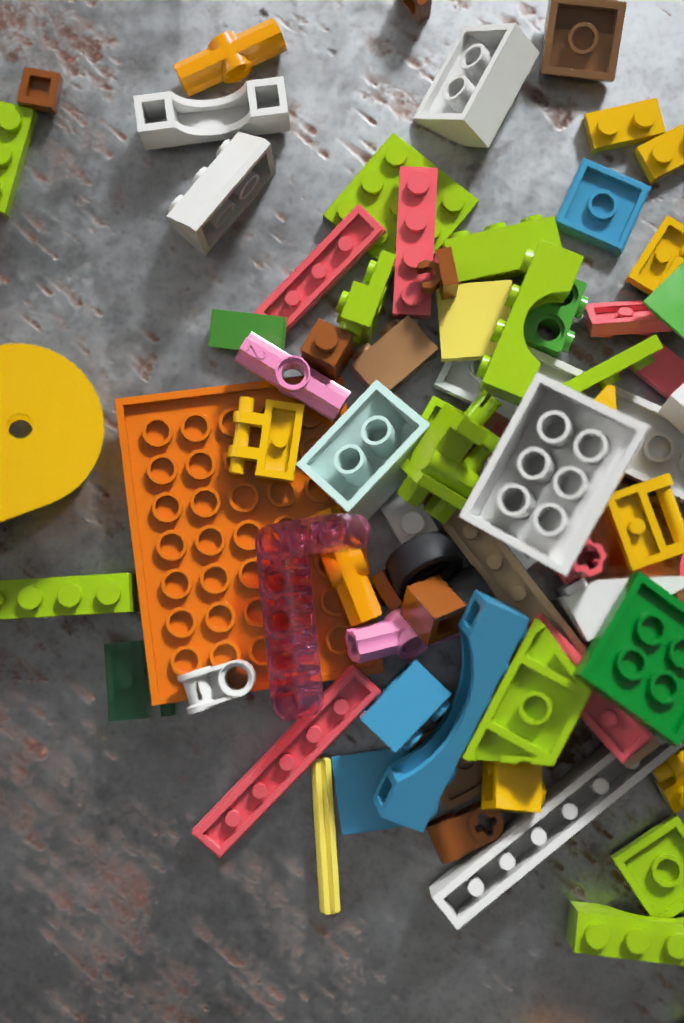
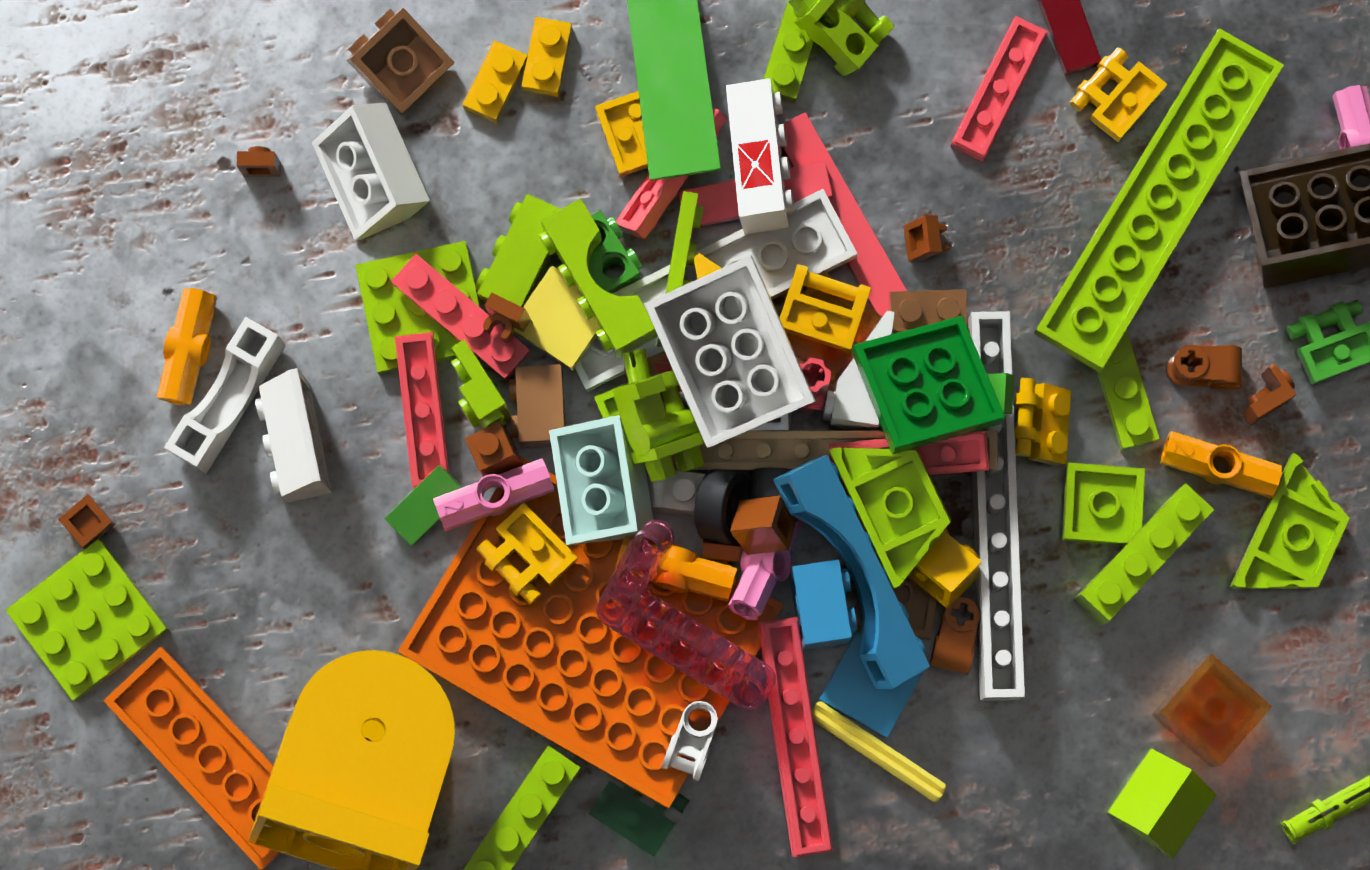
camera: 55 degrees left, 5 degrees down
dark azure tile [555,157,651,256] -> none

